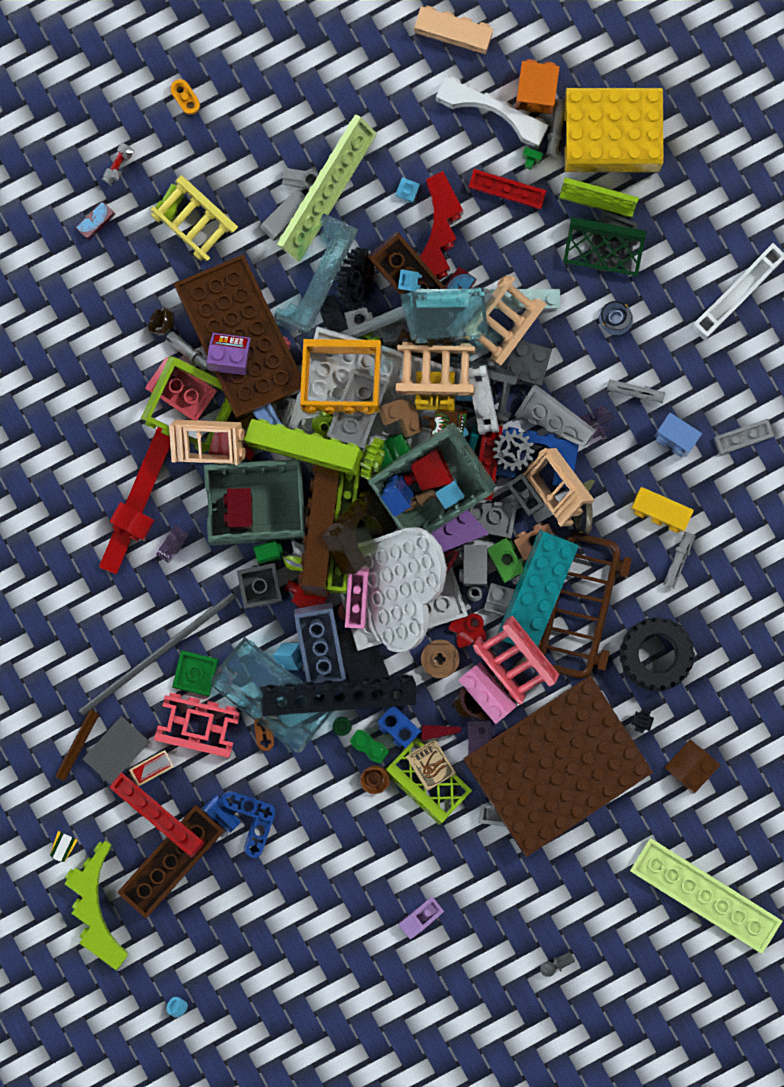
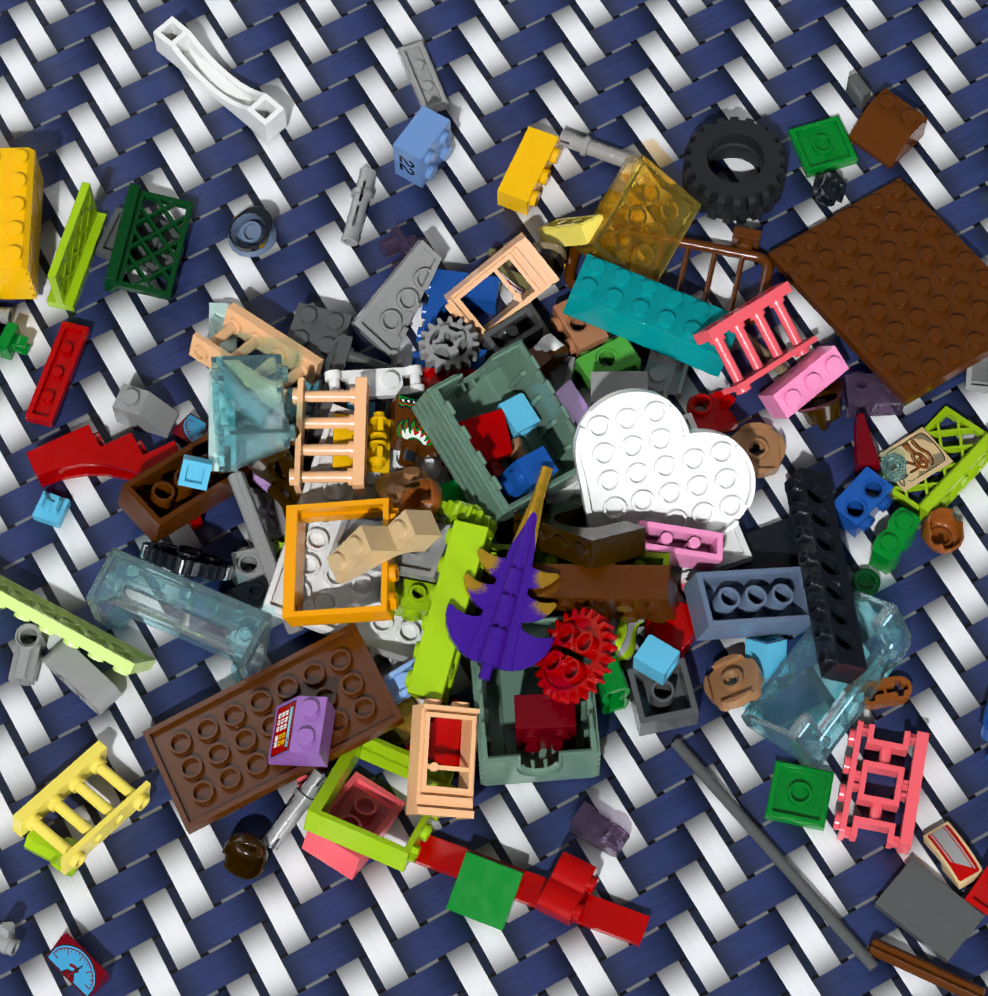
camera: 90 degrees left, 20 degrees down
none -> light grey slope [112,383,179,439]
none -> tan arch [327,509,442,583]
none -> dark orange hair [399,478,443,516]
none -> dark purple animal [445,466,559,681]
none -> green tile [446,851,525,931]
none -> reddish brown leg [529,333,569,377]
none -> red gear [535,607,618,705]
none -> light yellow slope [537,214,604,247]
none -> clear yellow slope [574,155,701,282]
none -> medium azure panel [633,634,680,686]
none -> medium nougat plate [703,654,763,712]
none -> green tile [787,115,858,178]
none -> dark grey tile [846,73,871,111]
none -> clear light blue bush [881,453,907,482]

